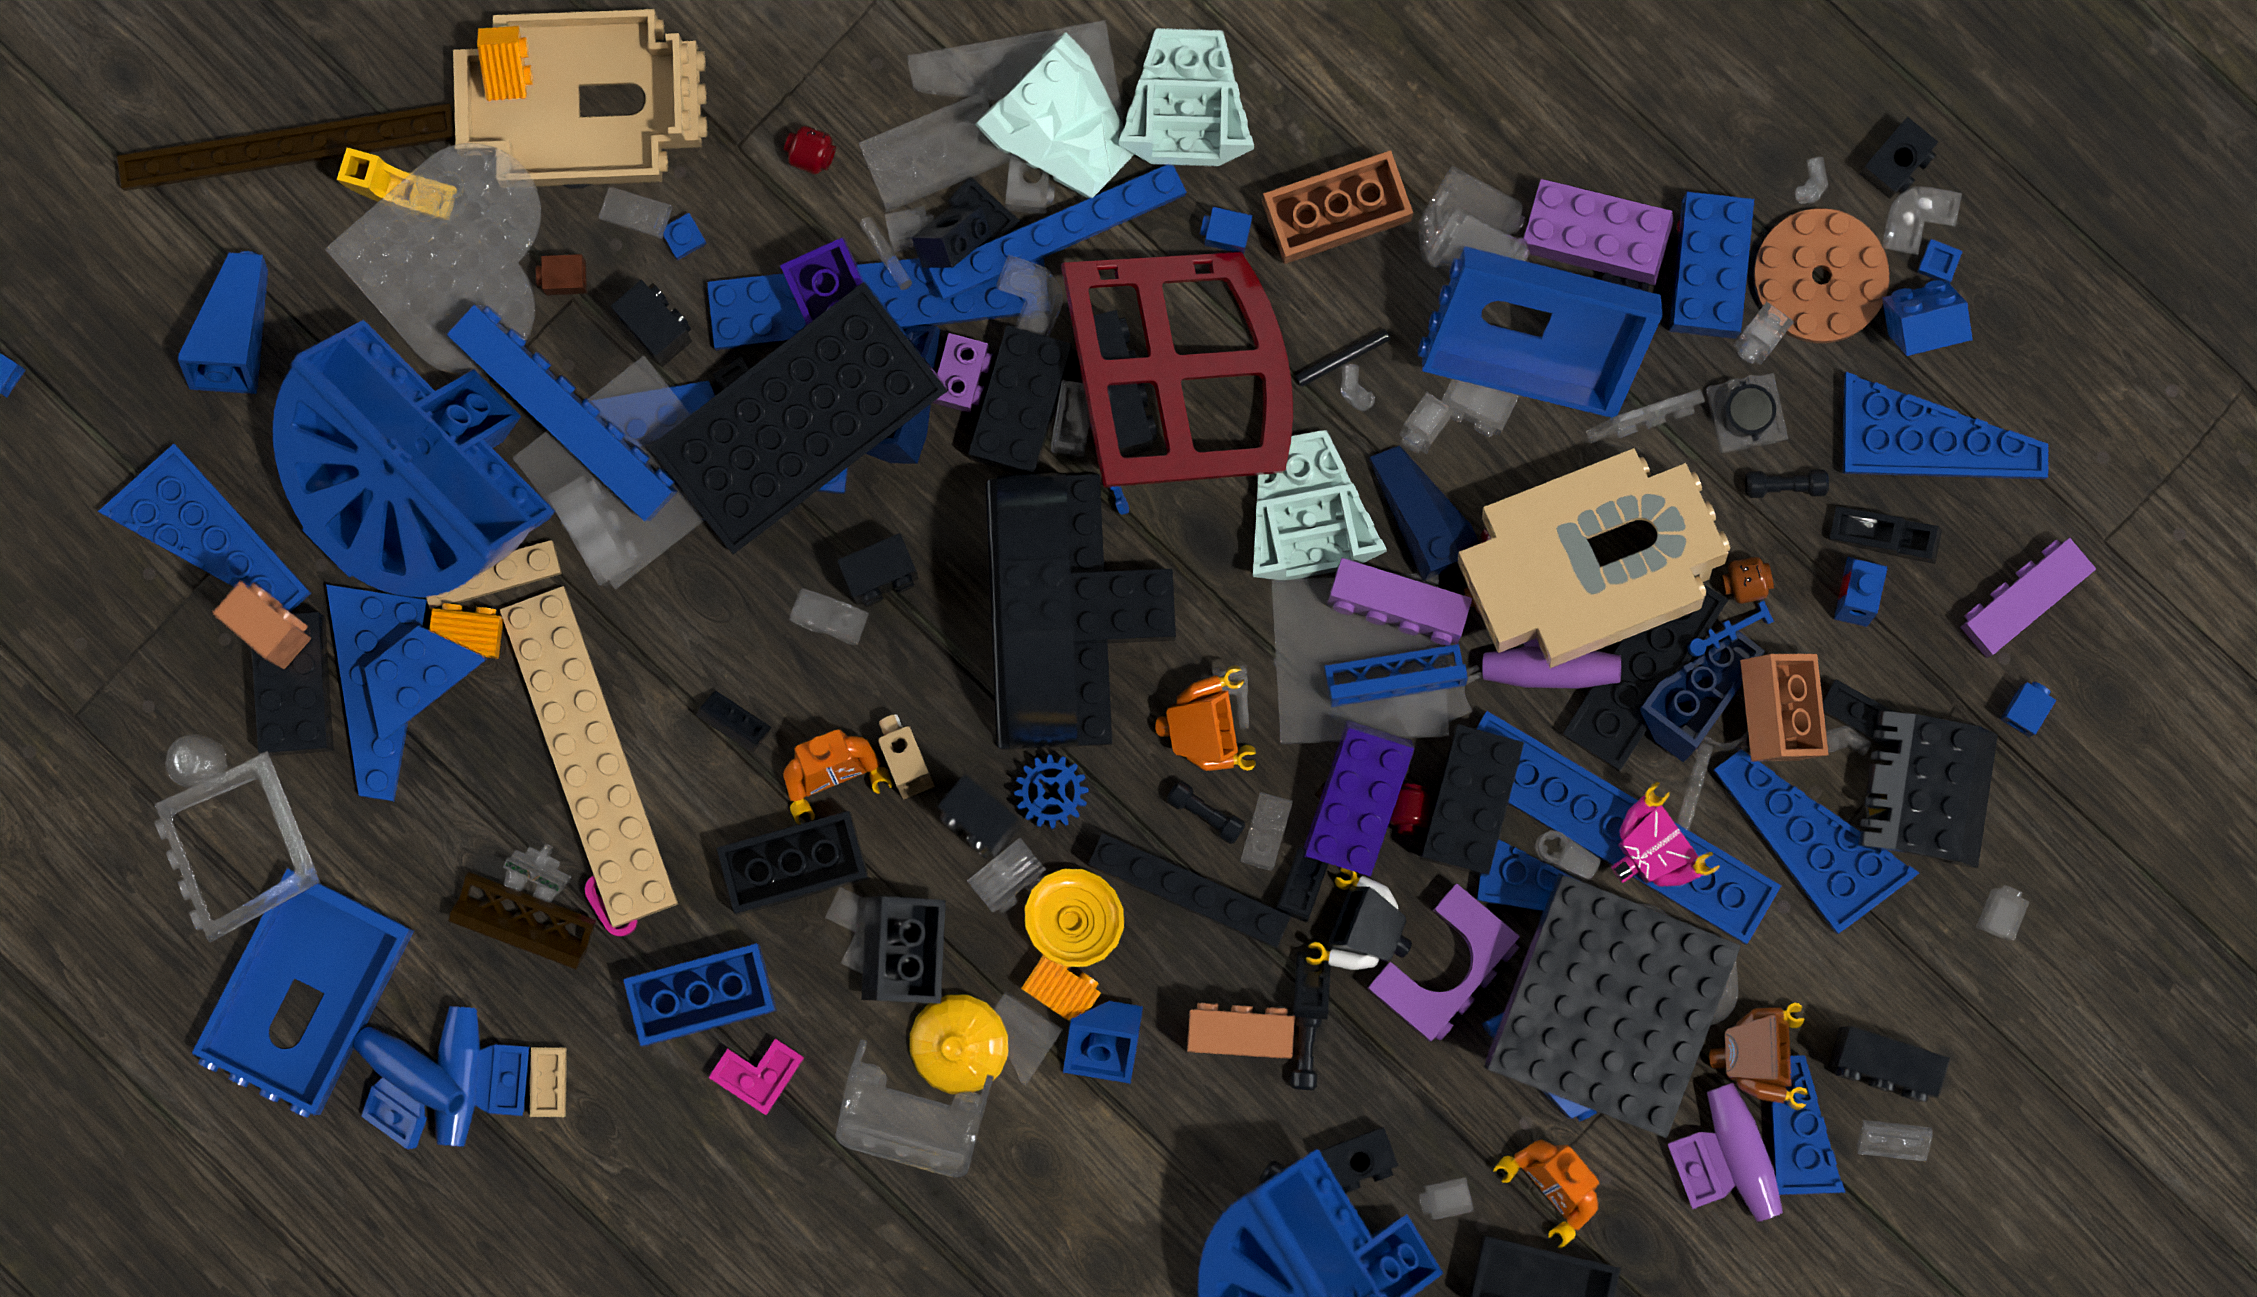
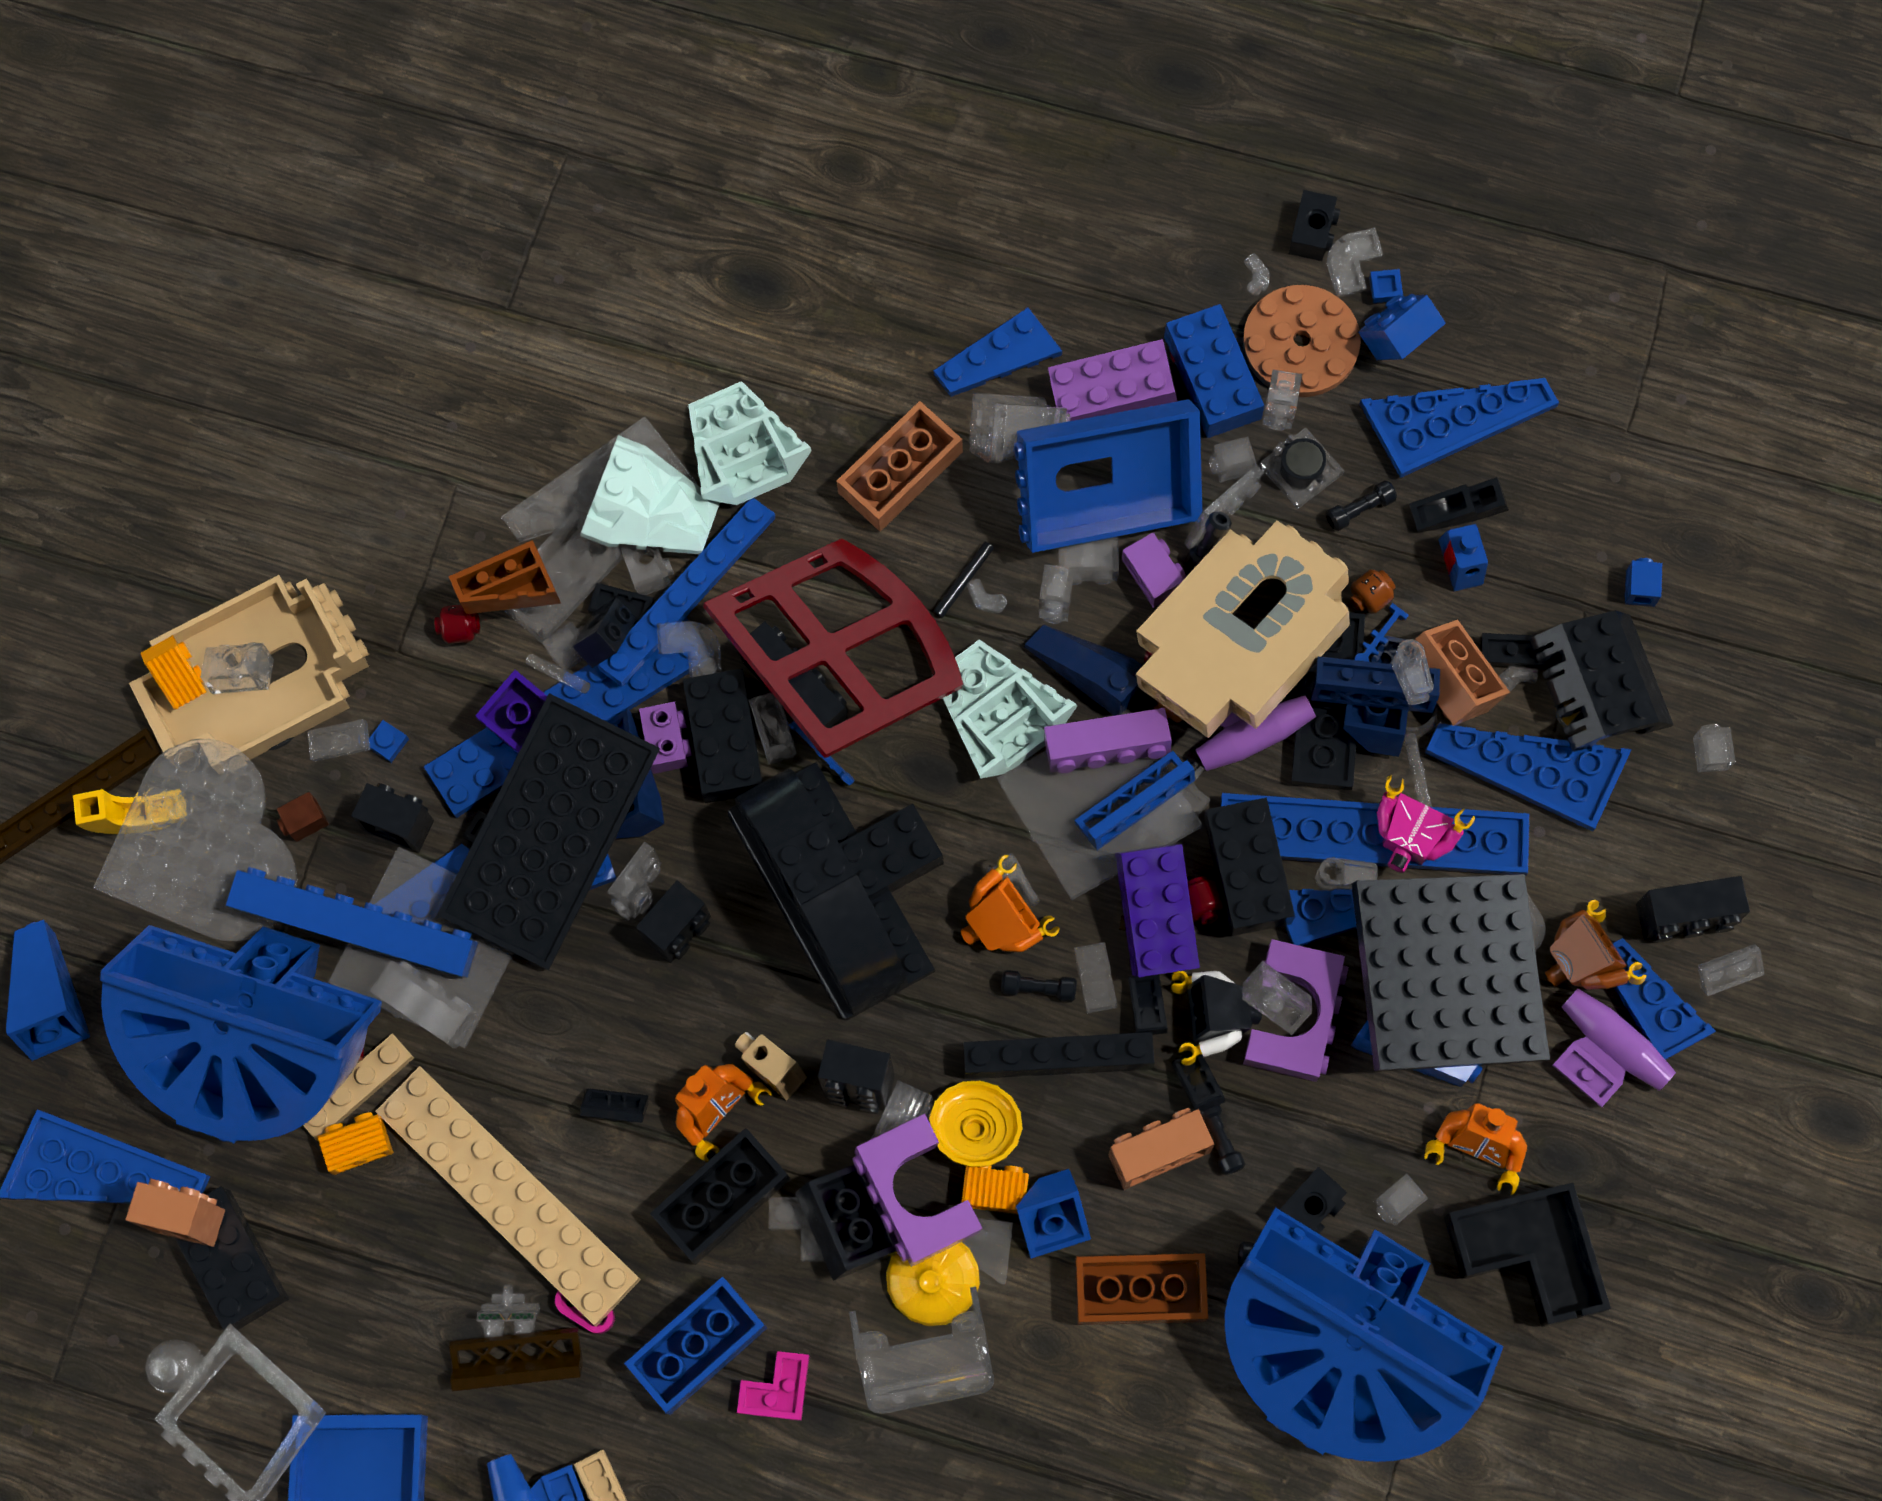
camera: 20 degrees left, 10 degrees down
blue wing [326,584,428,802] -> none
blue wing [364,625,487,741] -> none
clear slope [789,588,869,645] -> none
blue gear [1014,755,1089,829] -> none
blue brick [1200,207,1252,254] -> none
medium lavender brick [1960,538,2096,658] -> none
none -> clear brick [200,642,274,694]
none -> dark orange wedge [448,540,561,614]
none -> clear plate [607,842,661,921]
none -> medium lavender arch [852,1114,983,1267]
none -> blue wing [934,308,1062,397]
none -> dark orange brick [1075,1253,1208,1325]
none -> medium lavender brick [1122,533,1186,608]
none -> black piece [1186,511,1232,569]
none -> clear brick [1209,436,1256,483]
none -> clear brick [1242,961,1312,1035]
none -> dark blue fence [1311,656,1440,713]
none -> clear piece [1392,639,1434,705]

